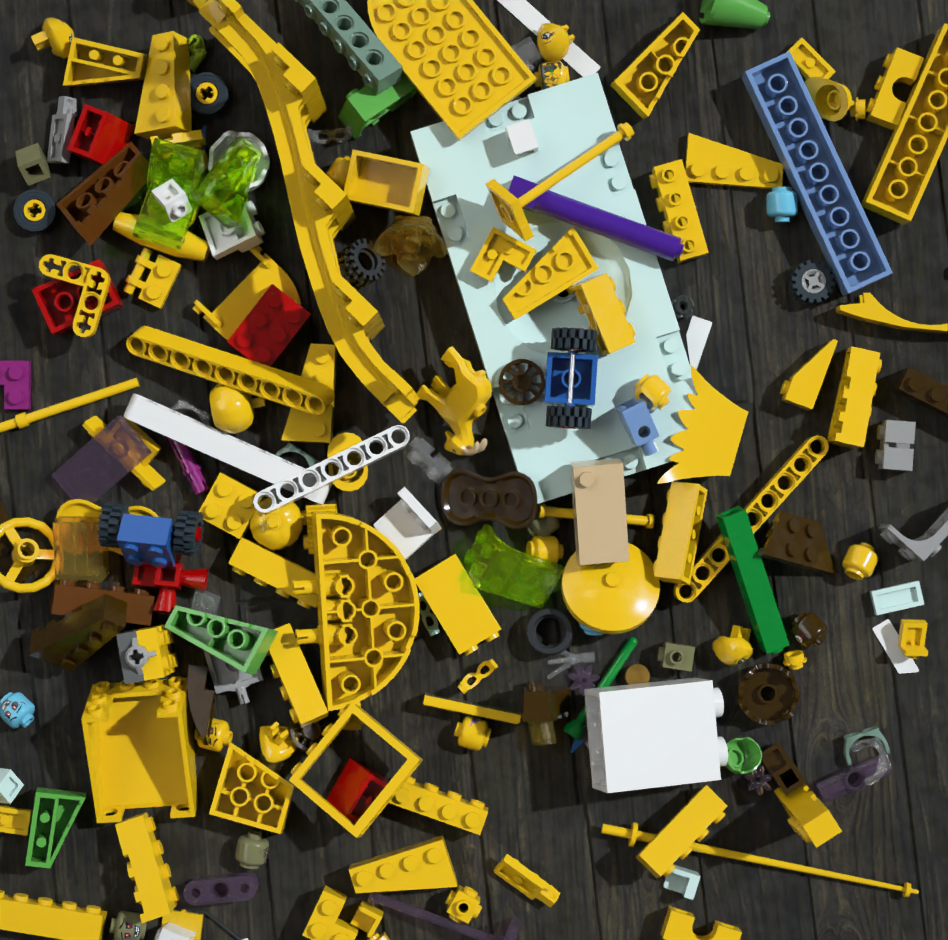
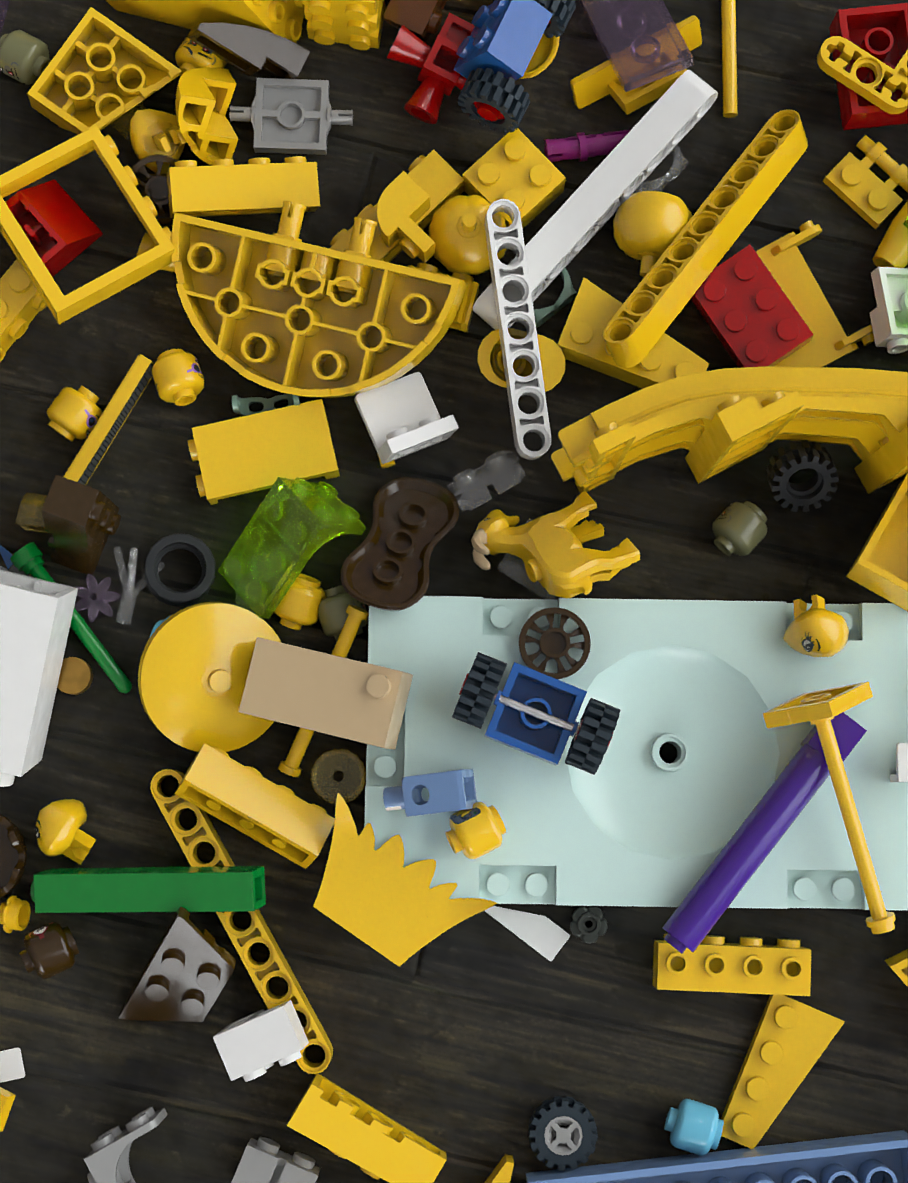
camera: 105 degrees right, 5 degrees down
bright green wedge [164,605,278,675] -> none
clear plate [191,590,221,615] -> none
clear yellow brick [373,215,448,277] -> none
yellow cap [458,658,498,694] -> none
yellow plate [470,227,537,283] -> none
yellow wing [502,226,599,320] -> none
yellow wedge [567,273,636,355] -> none
olive brick [657,642,695,672] -> none
yellow slope [780,339,838,411] -> none
yellow head [842,542,879,581] -> none
light aqua tile [870,581,924,615] -> none
none -> yellow head [152,349,204,406]
none -> yellow brick [175,67,239,165]
none -> white brick [213,1000,309,1082]
none -> clear yellow piece [310,748,366,804]
none -> yellow brick [377,171,435,263]
none -> olive head [712,501,767,556]
none -> yellow piece [783,595,849,657]

